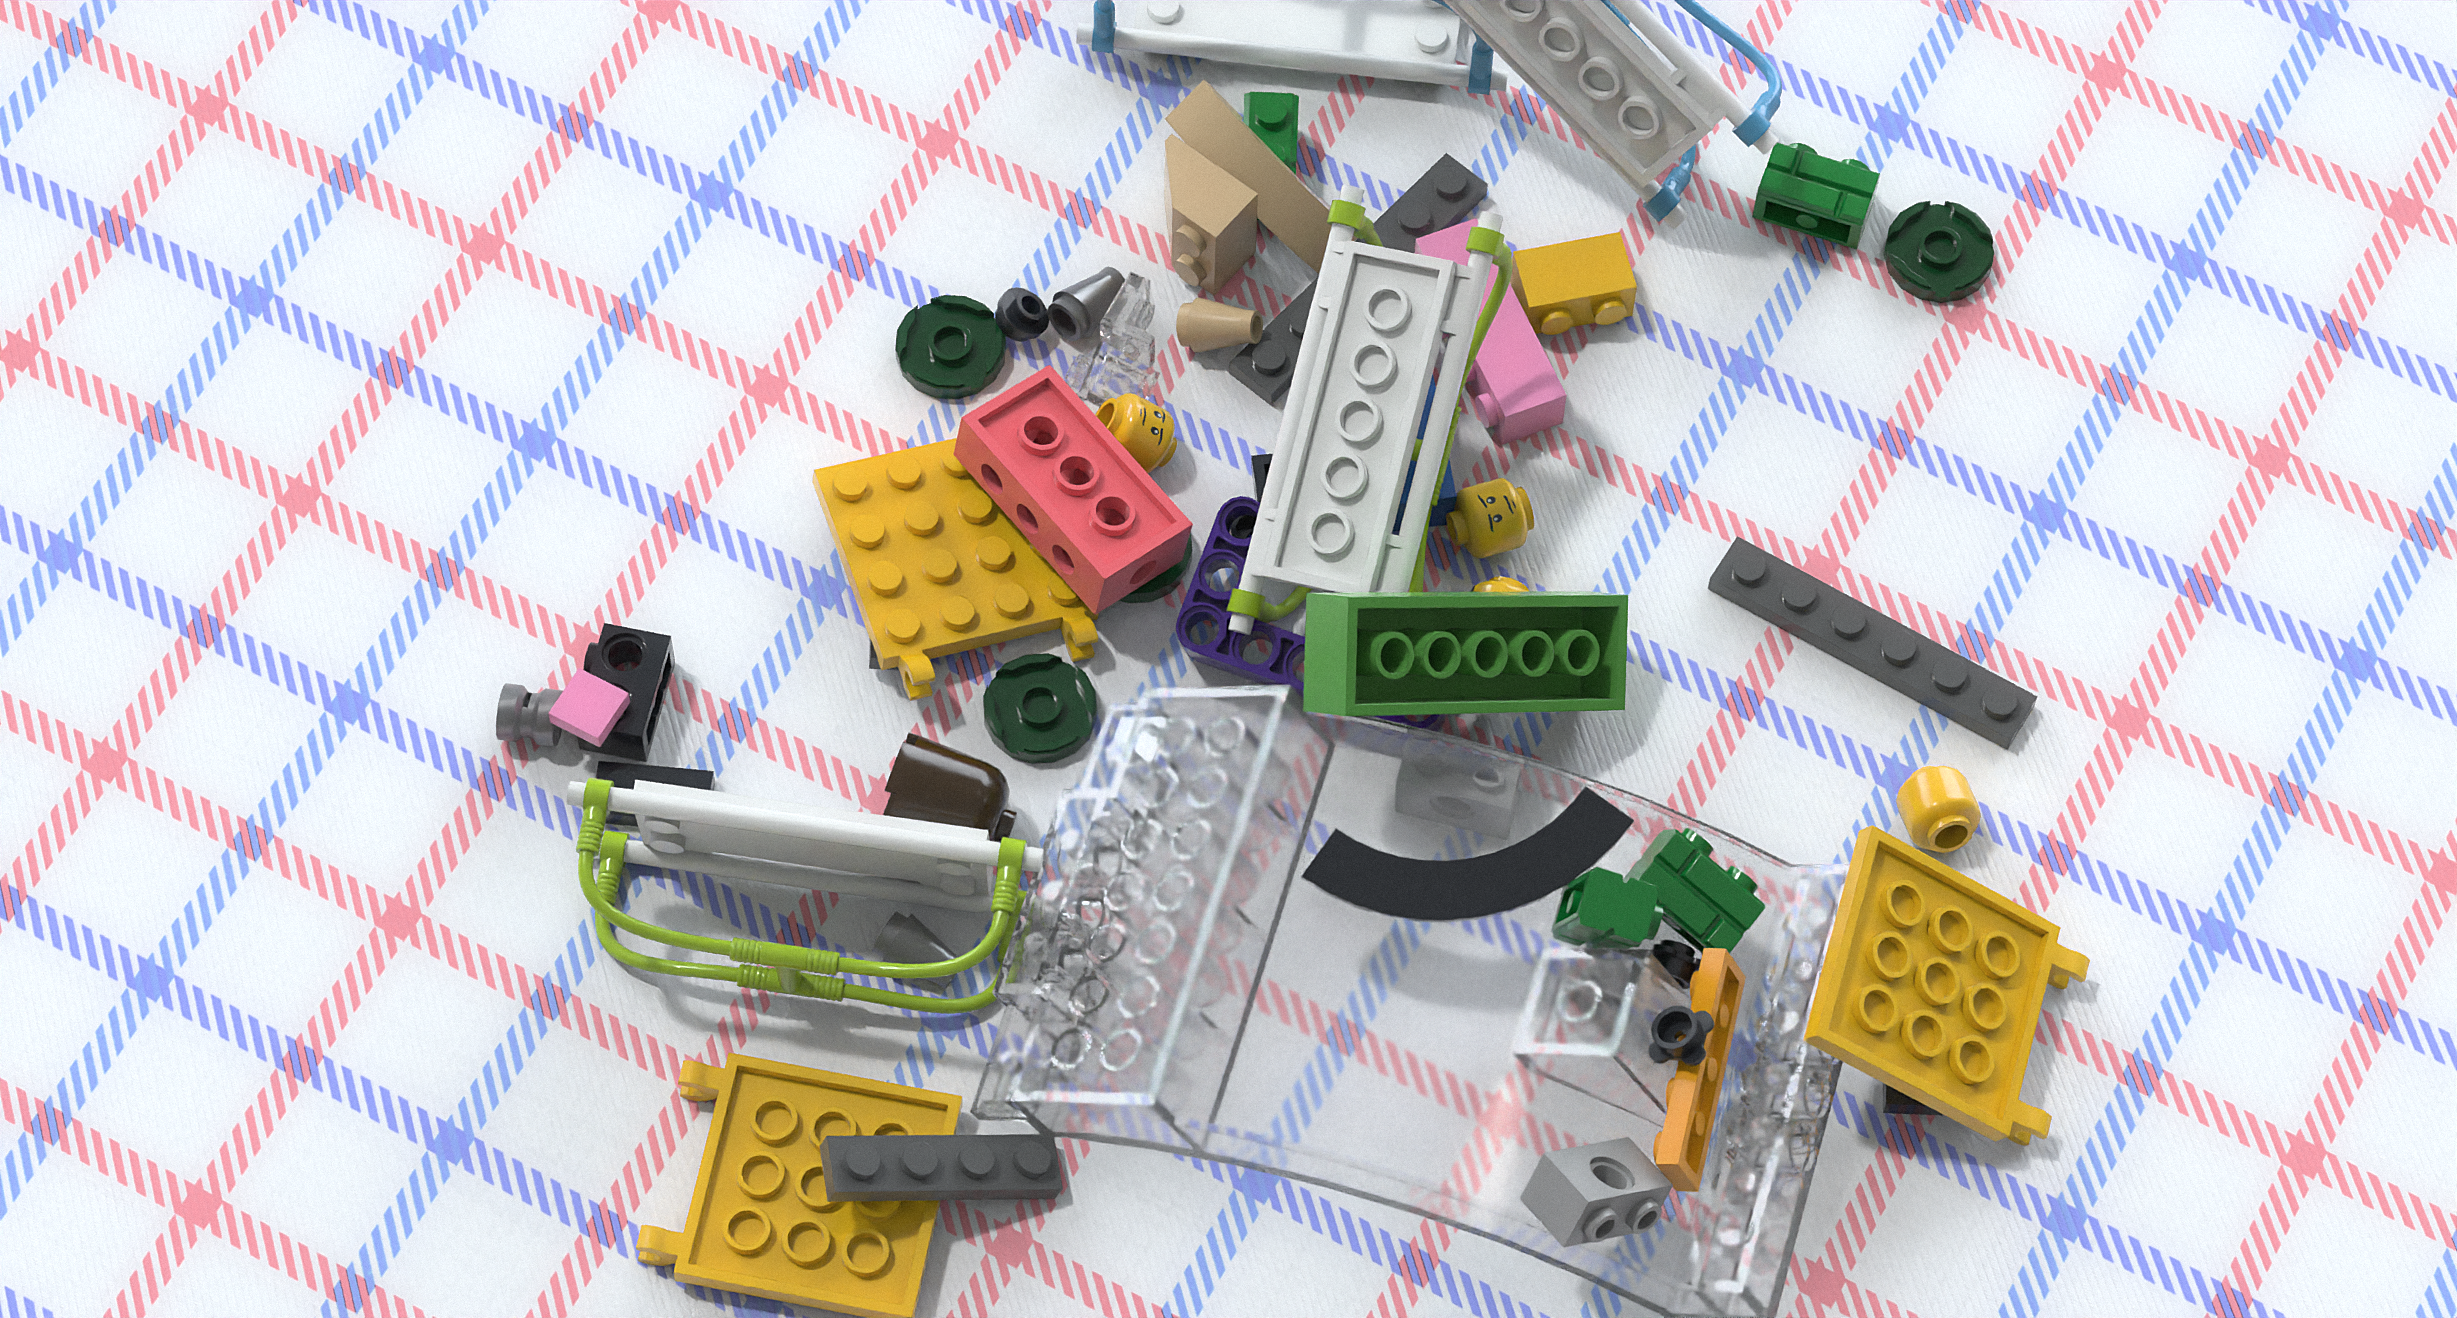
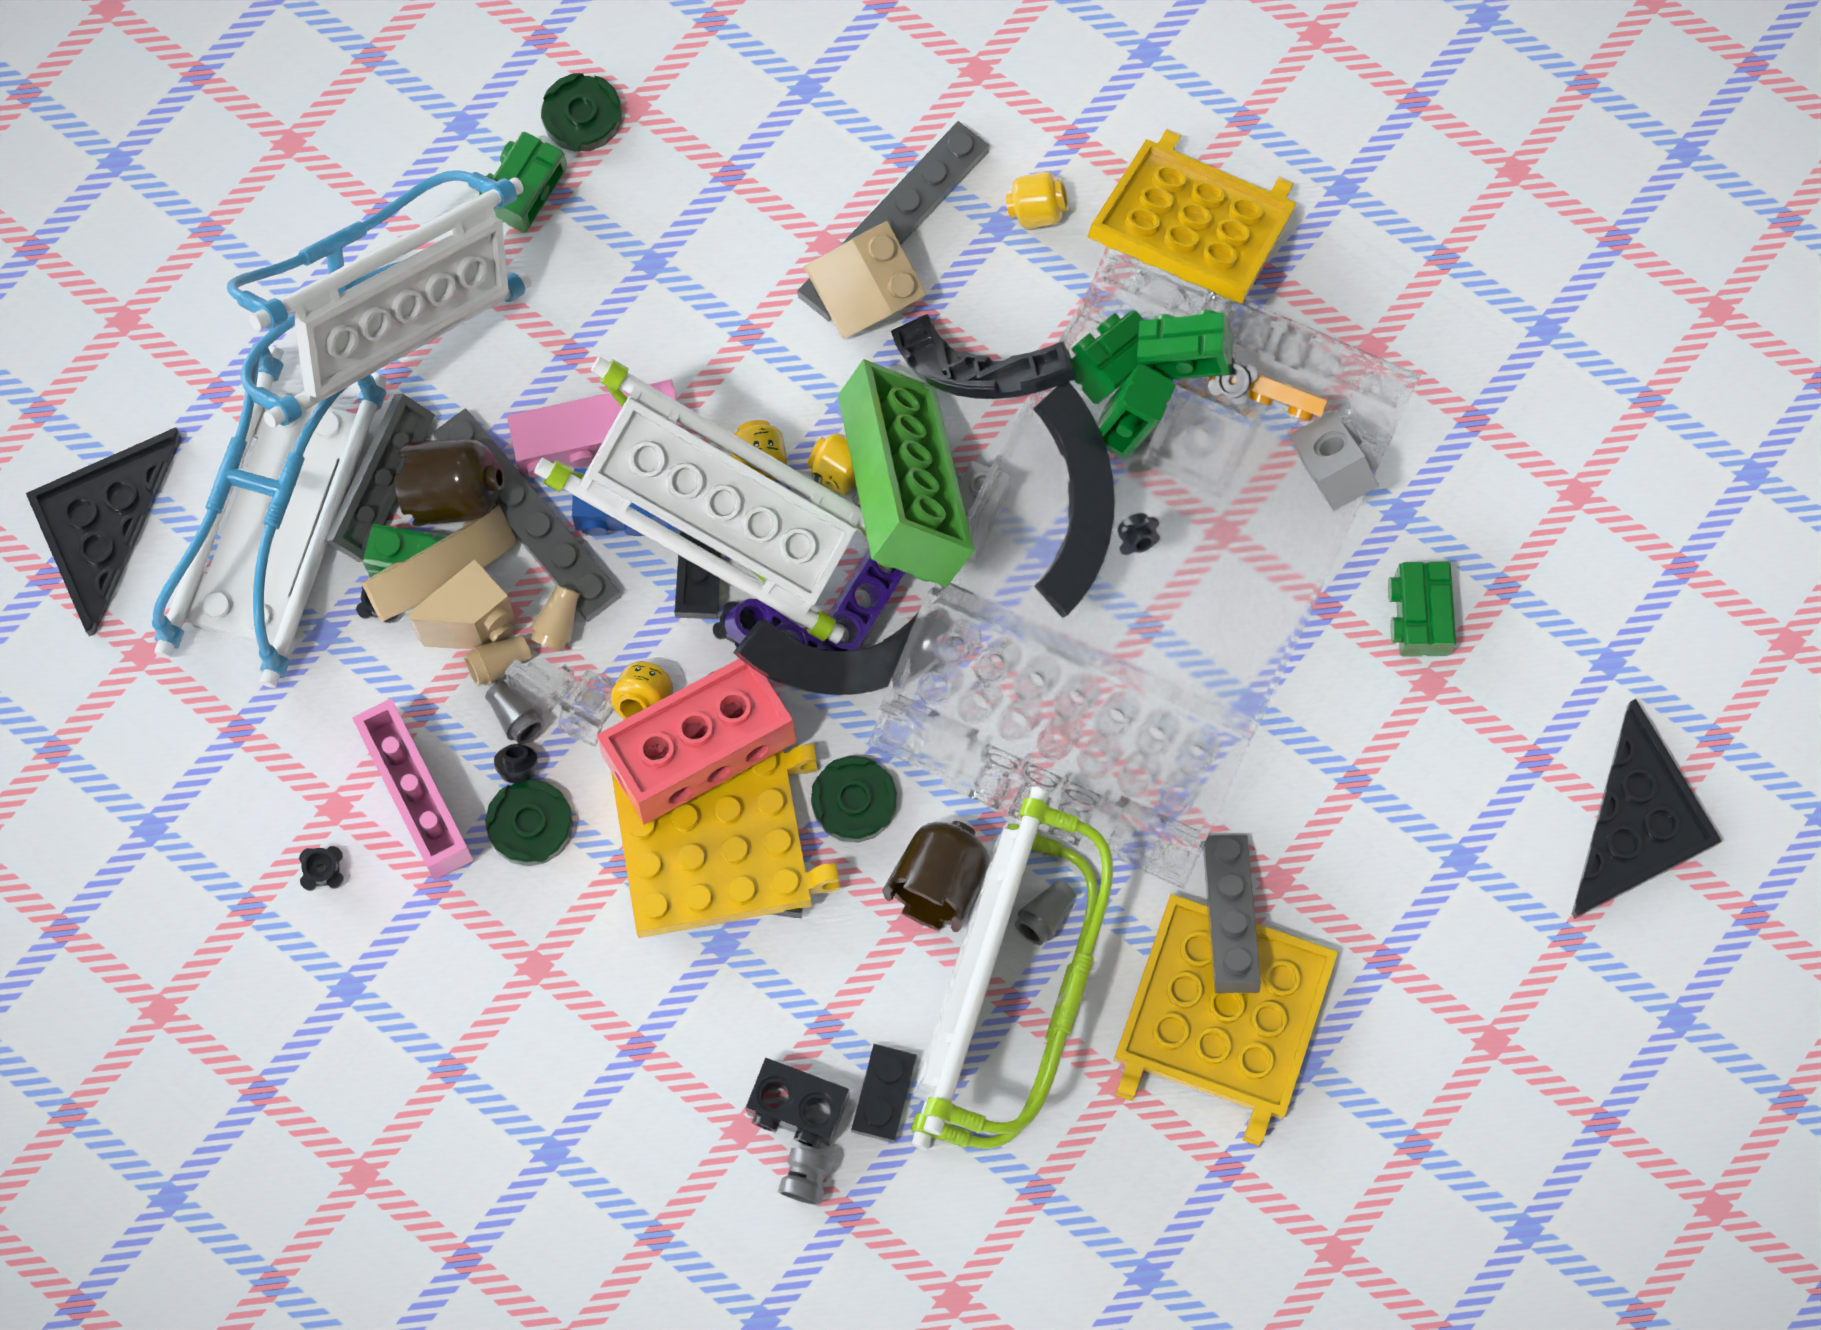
camera: 80 degrees left, 10 degrees up
bright pink tile [548,668,630,747] -> none
yellow brick [1510,232,1637,335] -> none
none -> black plate [299,846,344,891]
none -> dark grey plate [325,393,435,562]
none -> bright pink brick [352,698,474,880]
none -> dark brown cylinder [395,439,505,526]
none -> tan cone [464,634,532,686]
none -> black tile [733,607,957,695]
none -> tan slope [803,221,927,339]
none -> black tile [891,314,1077,399]
none -> black plate [1117,513,1160,555]
none -> green brick [1137,310,1233,380]

